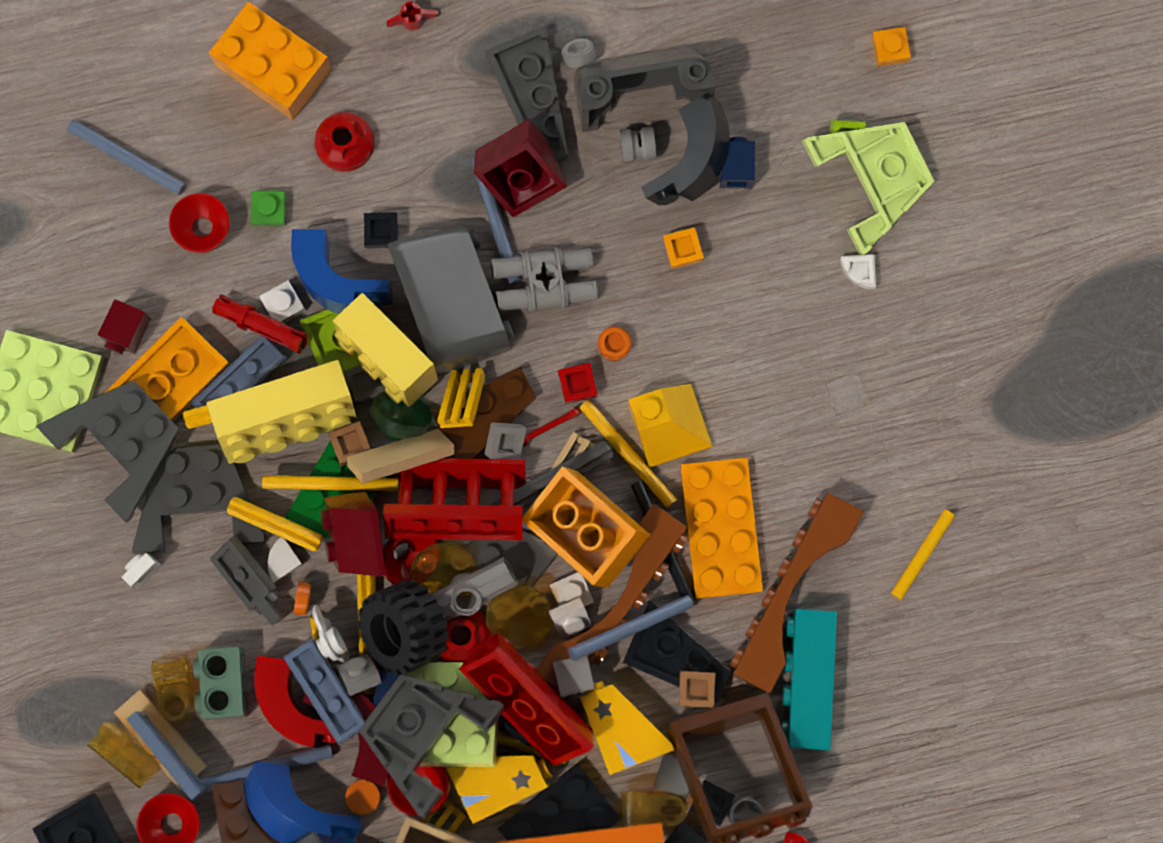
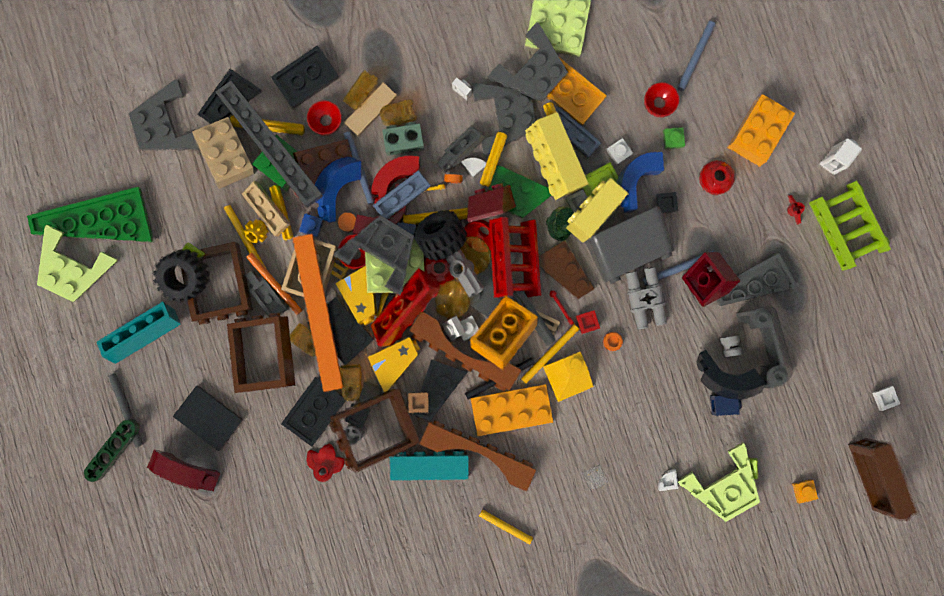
camera: 85 degrees right, 5 degrees up
dark red brick [97,299,152,355] -> none
sand blue tile [126,711,207,800] -> none
red pin [212,294,309,354] -> none
yellow bar [262,475,399,491] -> none
white plate [312,604,350,663] -> none
medium nougat plate [328,421,371,467] -> none
light grey plate [336,653,382,696] -> none
tan tile [347,429,454,484] -> none
yellow tile [437,368,485,428] -> none
light grey plate [484,422,527,459] -> none
light grey tile [553,656,595,696] -> none
light grey tile [562,38,596,68] -> none
sand blue bar [568,595,693,661] -> none
light orange plate [662,227,704,270] -> none

